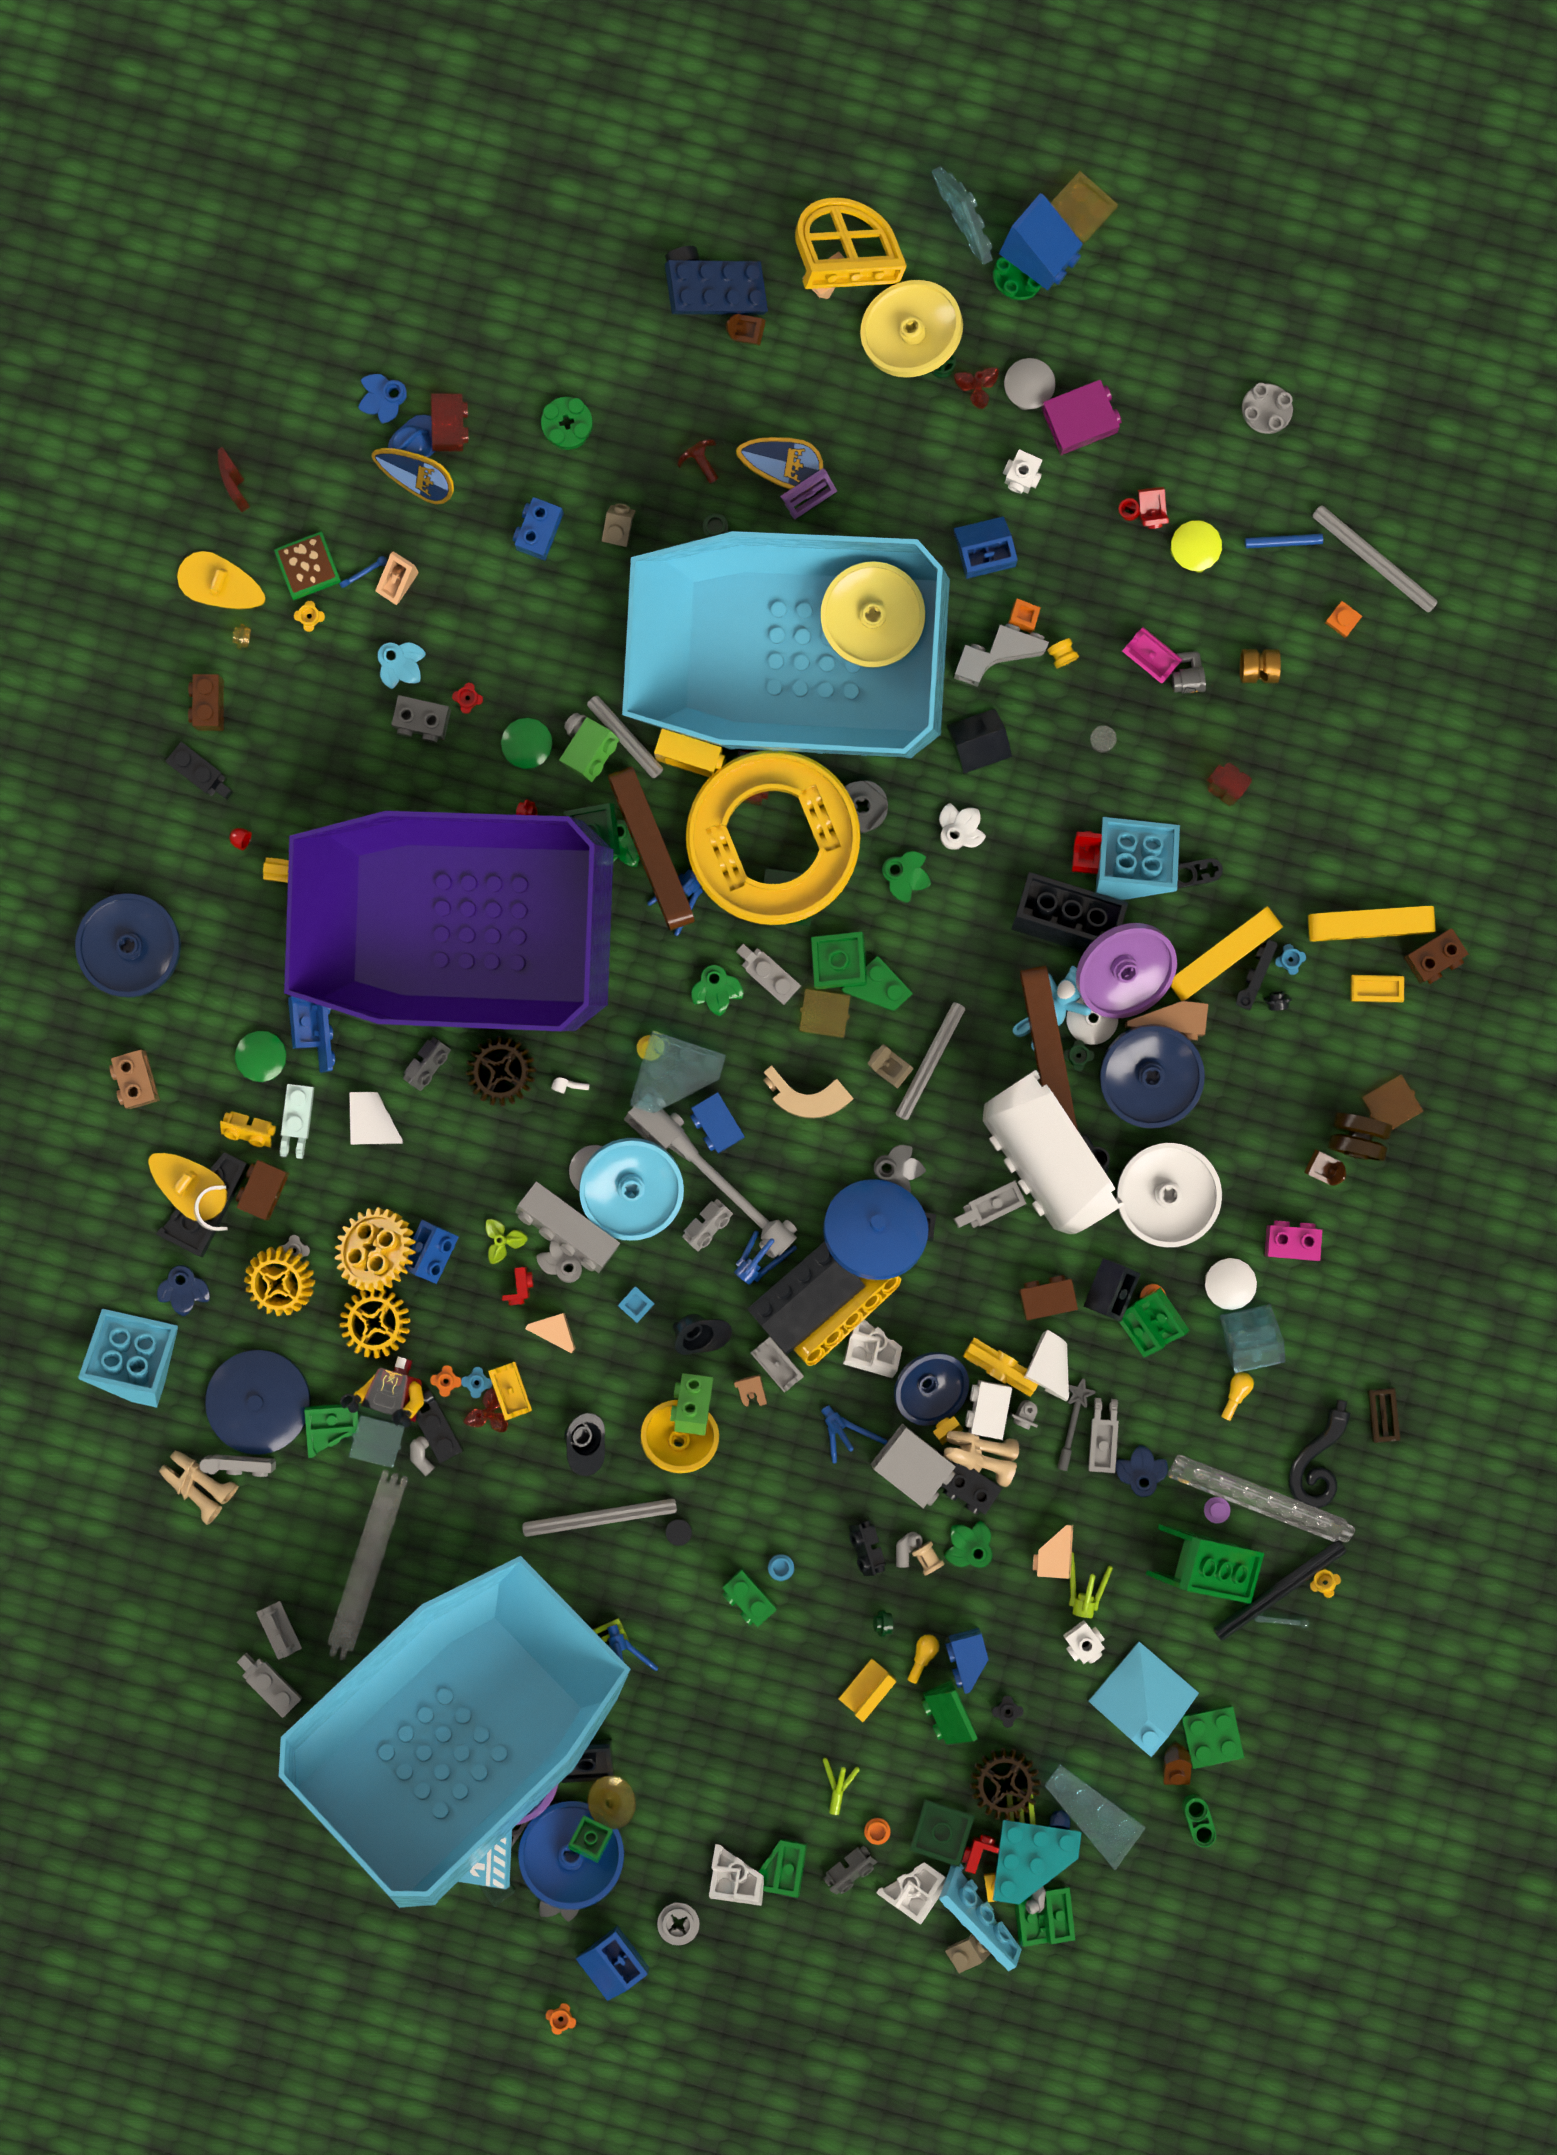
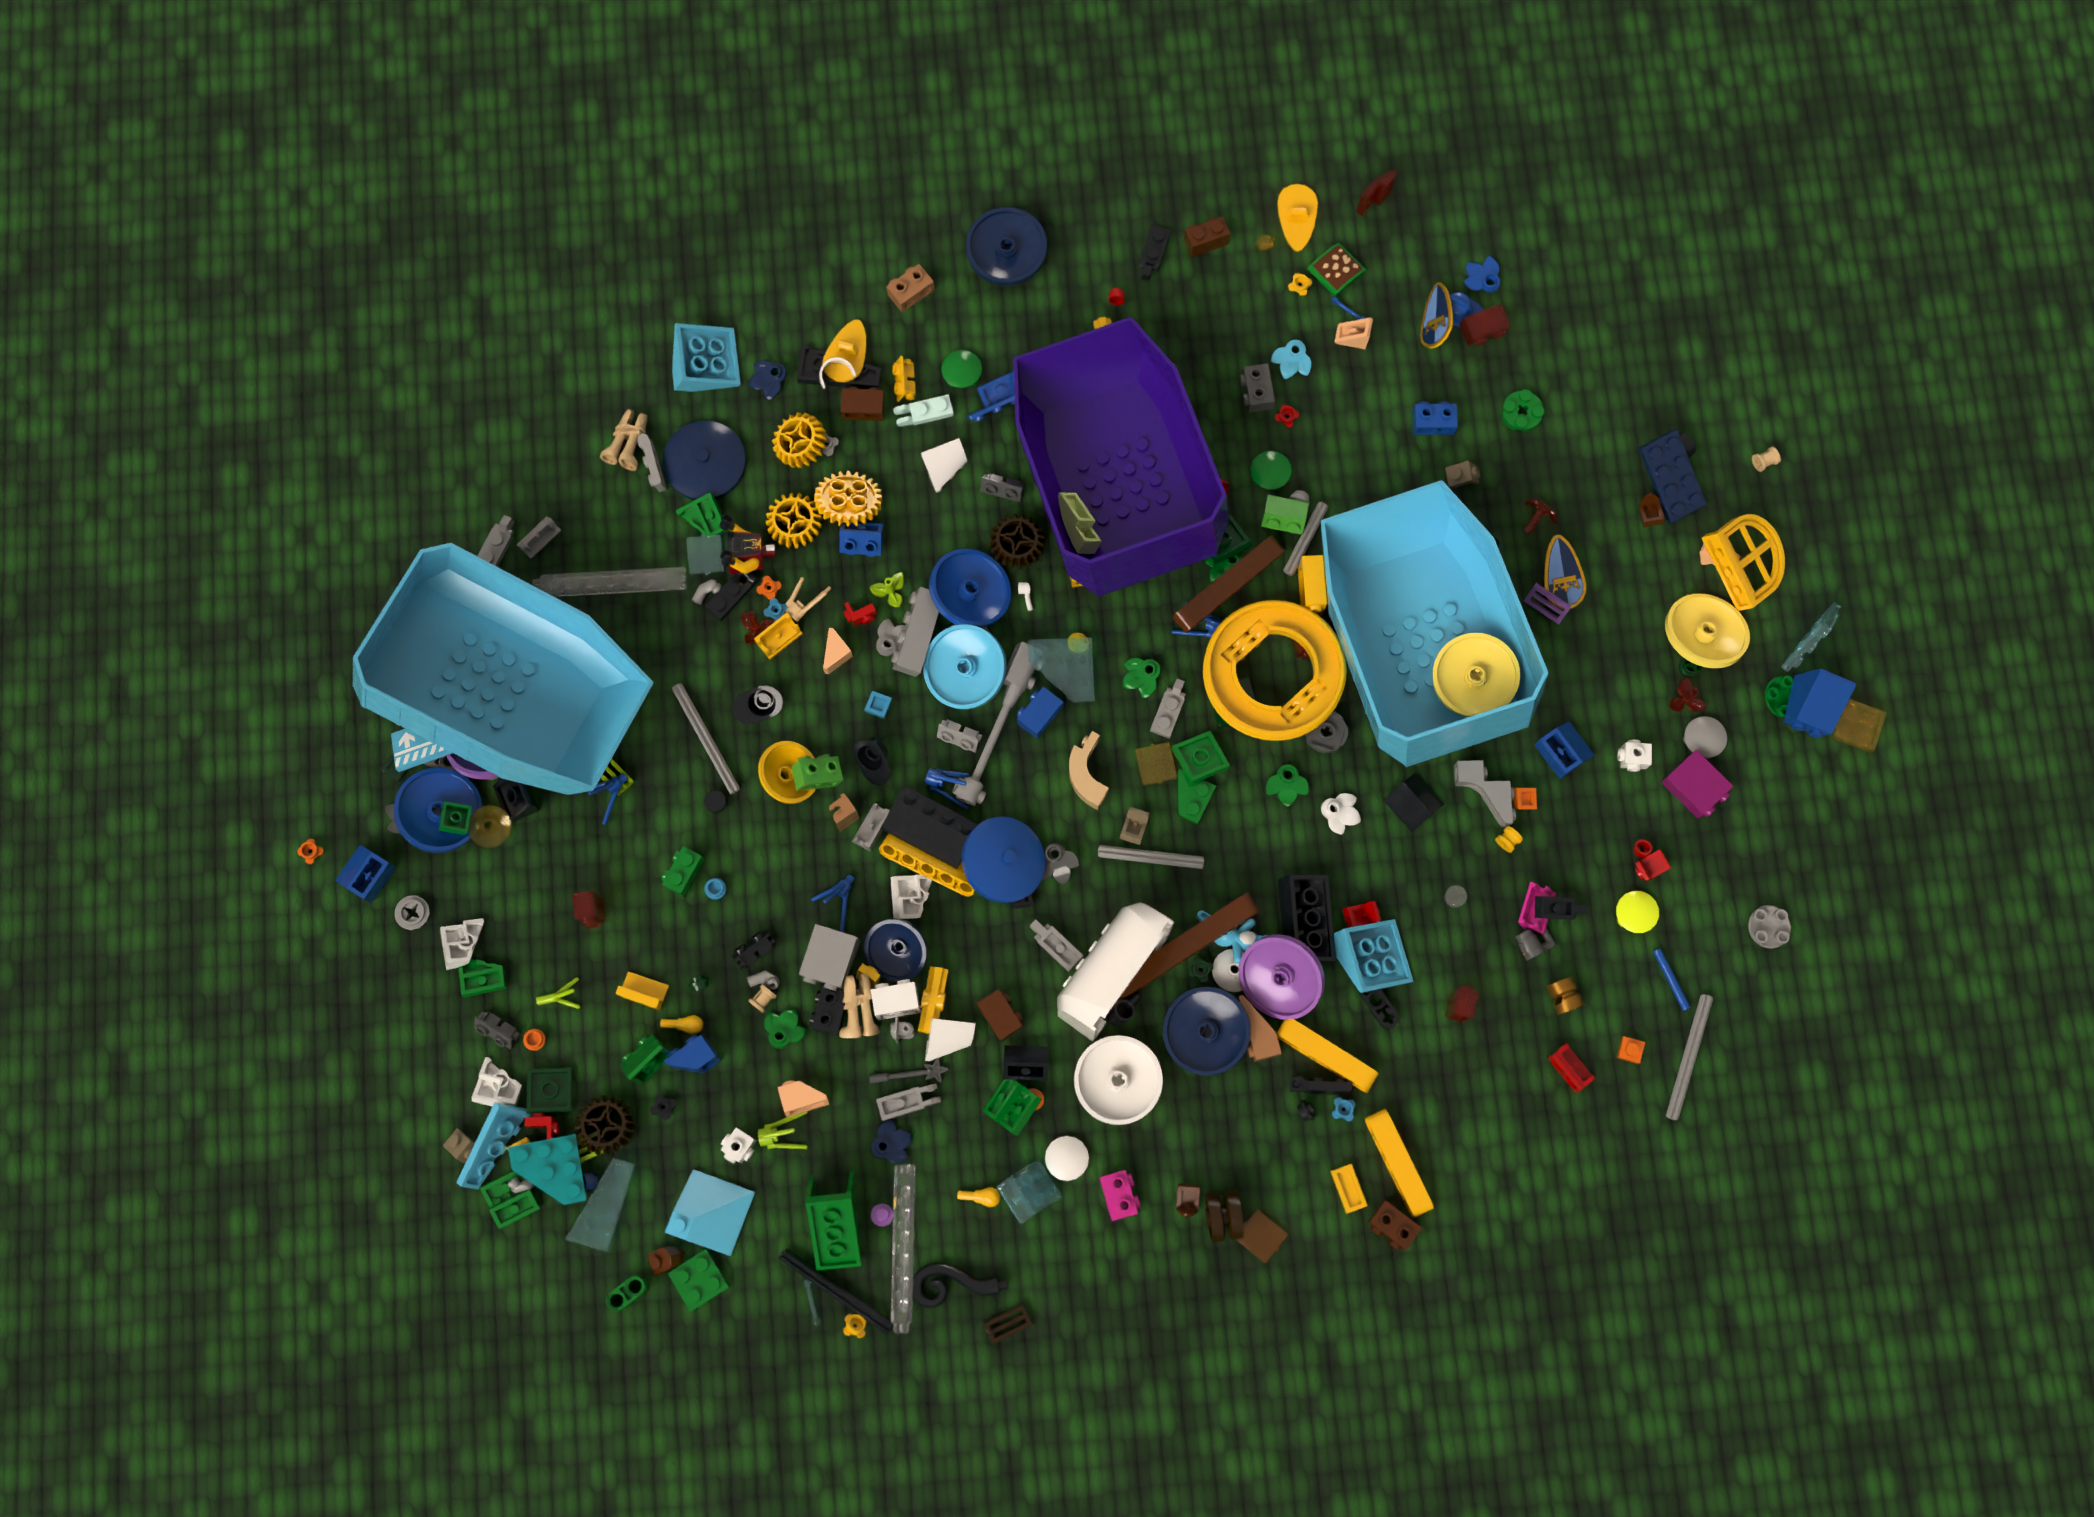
camera: 65 degrees right, 10 degrees down
none -> clear red brick [572,891,605,929]
none -> tan plant [785,577,831,622]
none -> blue dish [929,549,1011,628]
none -> yellowish green slope [1058,493,1102,554]
none -> black hinge [1534,896,1588,920]
none -> red hinge [1547,1043,1595,1093]
none -> tan bush [1752,446,1781,472]

